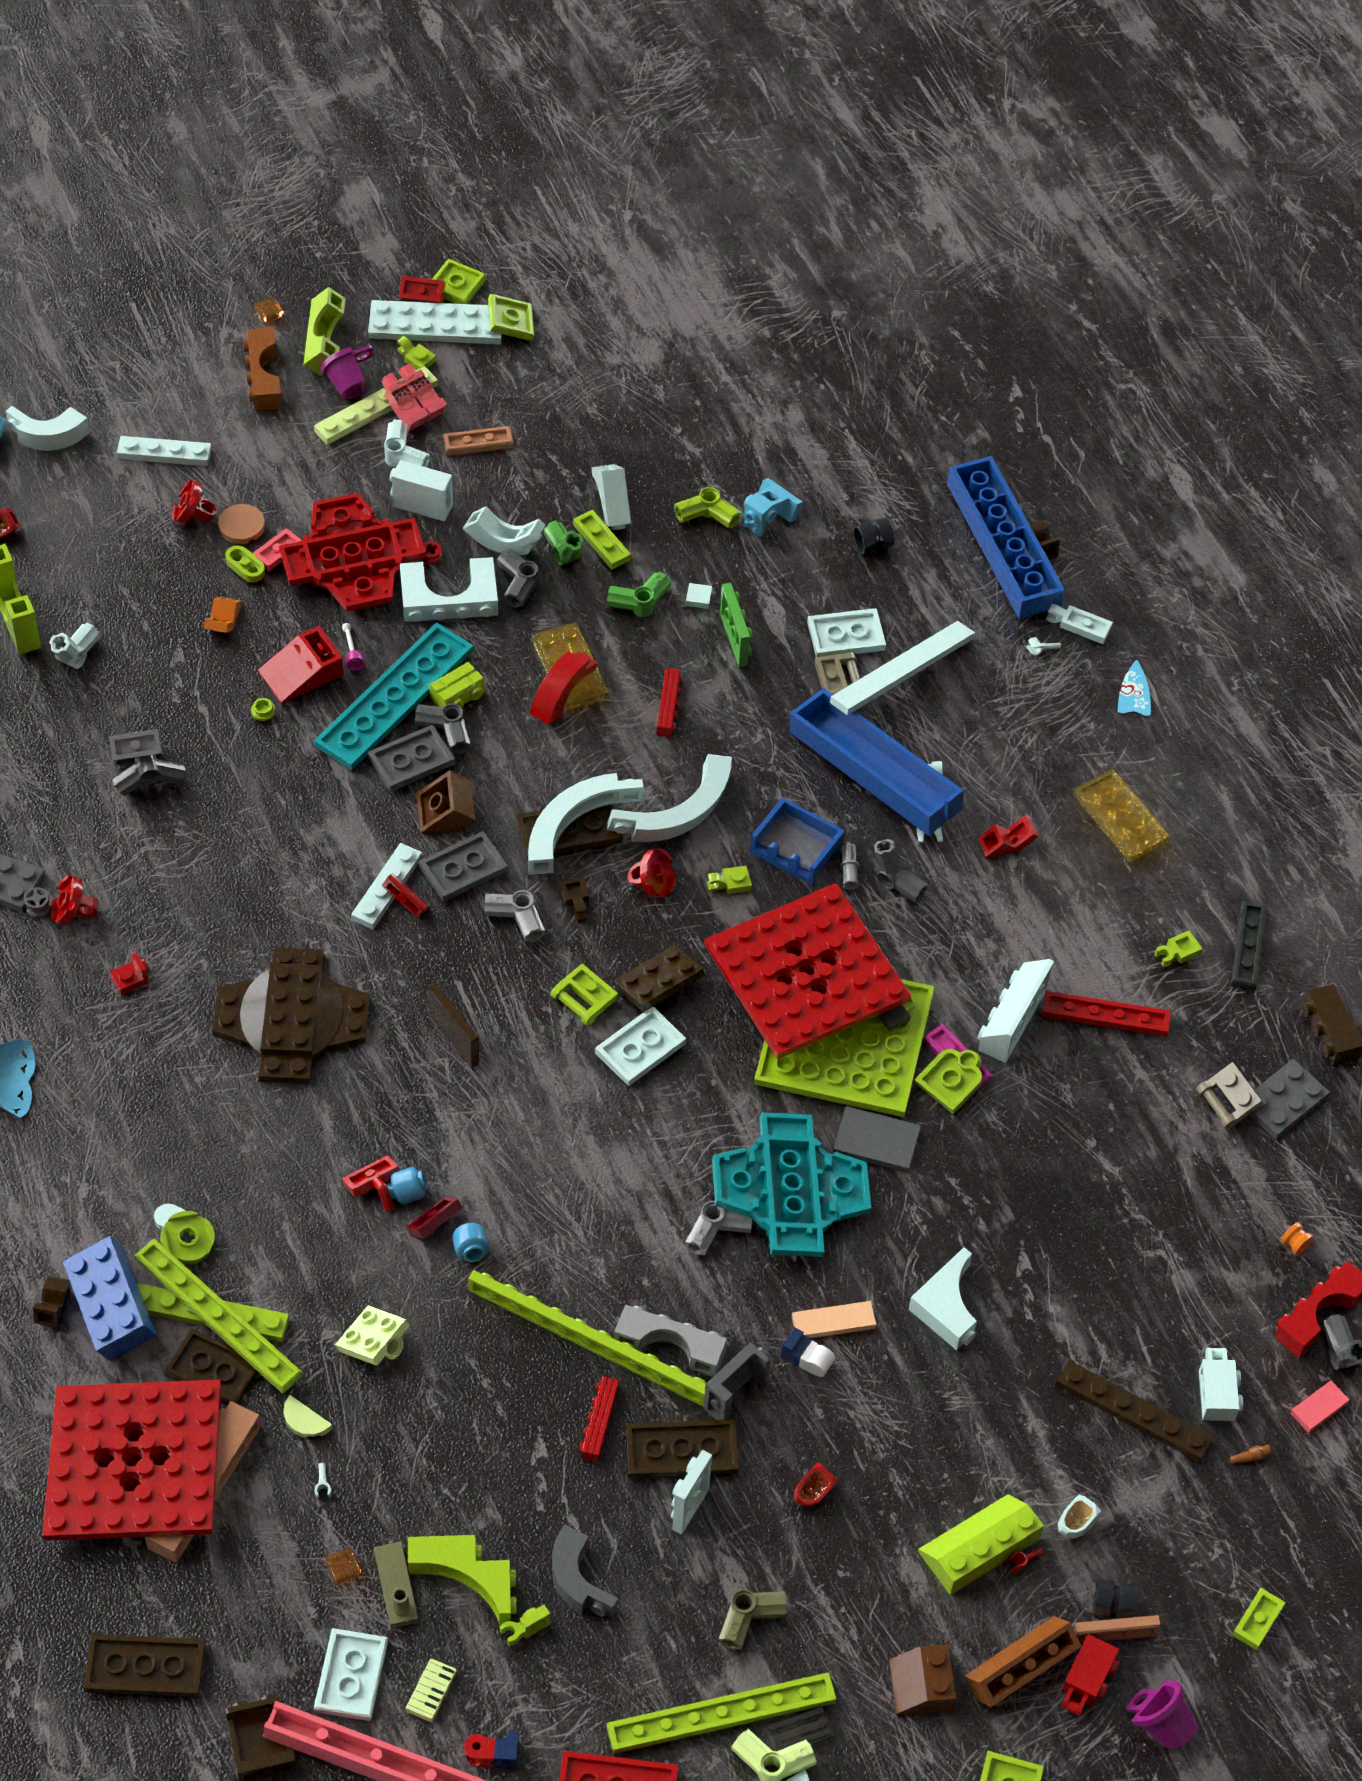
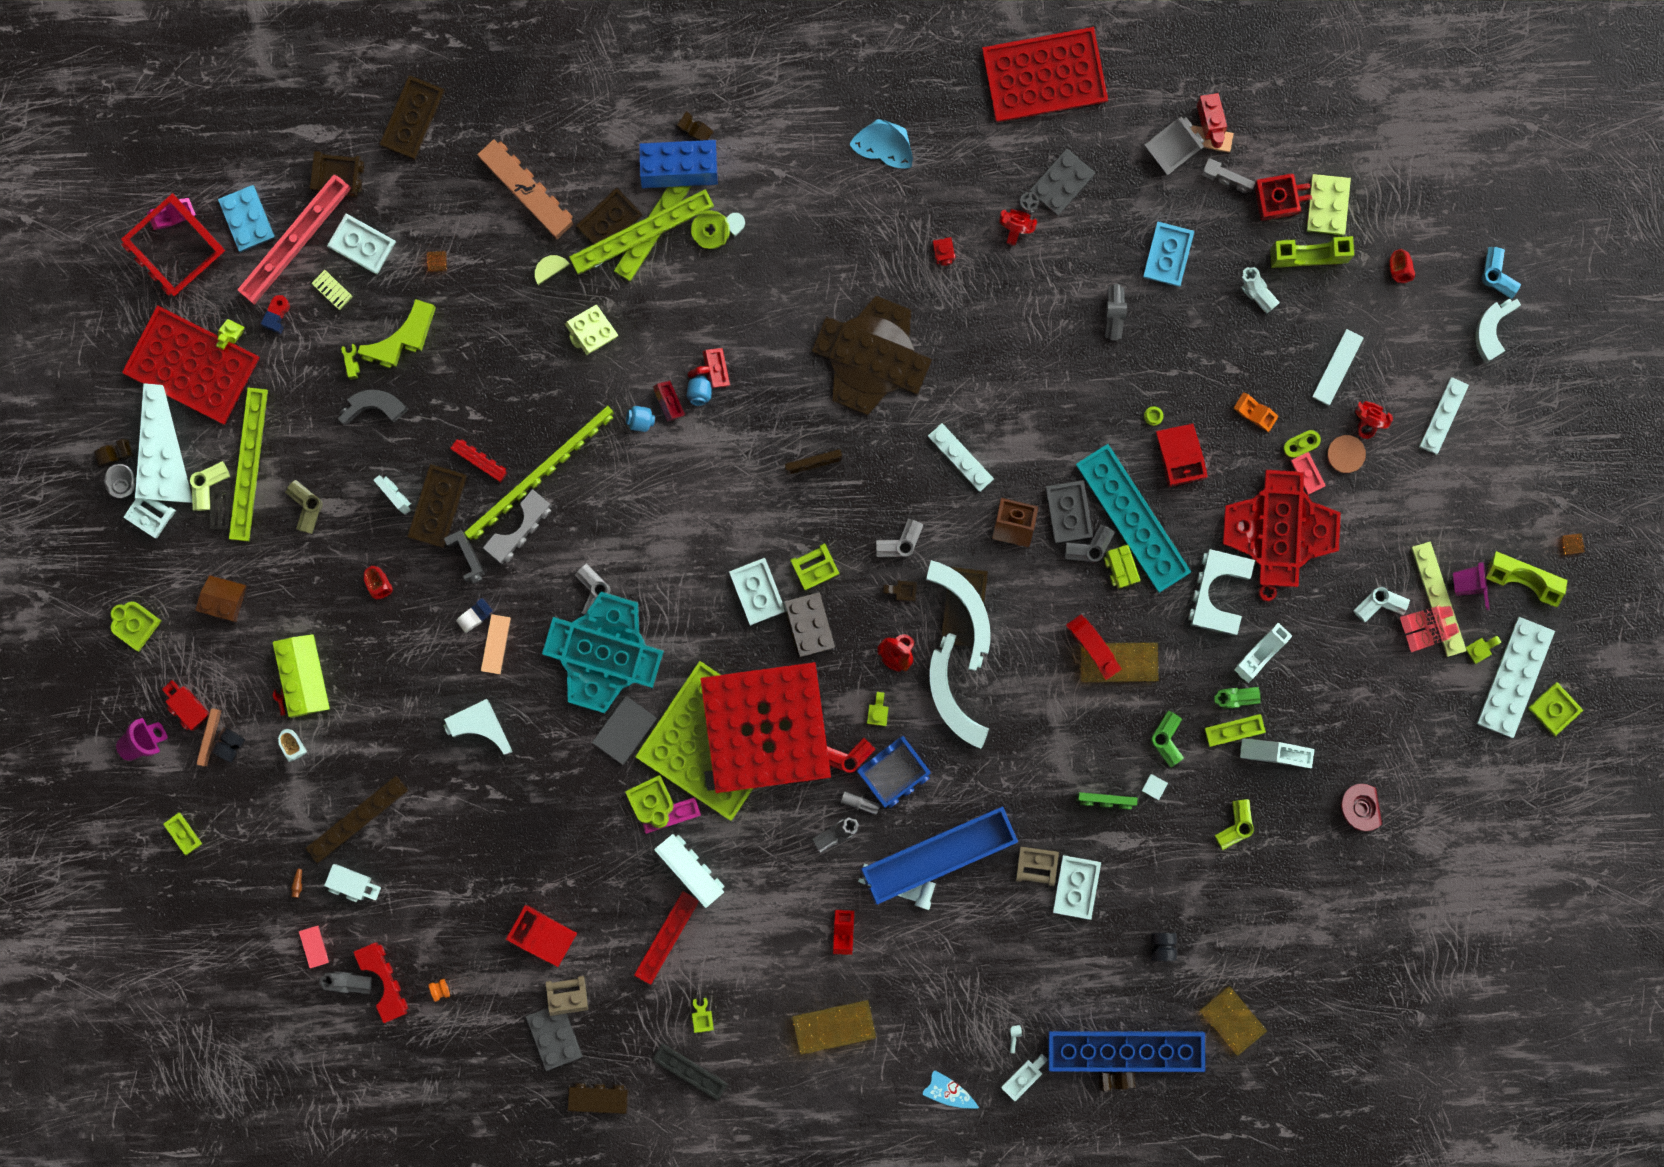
camera: 115 degrees right, 30 degrees up
red plate [42,1380,222,1541] -> none
light grey panel [109,729,162,760] -> none
dark orange arch [243,327,282,411] -> none
light aqua hand [314,1463,332,1499] -> none
dark pink hinge [342,623,365,671] -> none
olive piece [374,1542,418,1629] -> none
red slope [382,873,429,918] -> none
light aqua brick [389,460,453,522] -> none
red plate [399,276,446,303] -> none
dark grey plate [419,831,508,902] -> none
nougat tile [443,426,514,456] -> none
lime tile [488,294,534,341] -> none
dark grey piece [497,548,538,608] -> none
red piece [656,668,683,737] -> none
medium azure tile [743,478,802,537] -> none
light aqua tile [830,621,975,715] -> none
dark orange brick [964,1616,1081,1707] -> none
none -> red slope [506,905,577,967]
none -> red piece [827,738,876,773]
none -> medium azure plate [1143,222,1194,287]
none -> clear yellow plate [1199,986,1267,1056]
none -> light aqua tile [1312,329,1363,406]
none -> hat [1341,784,1382,831]

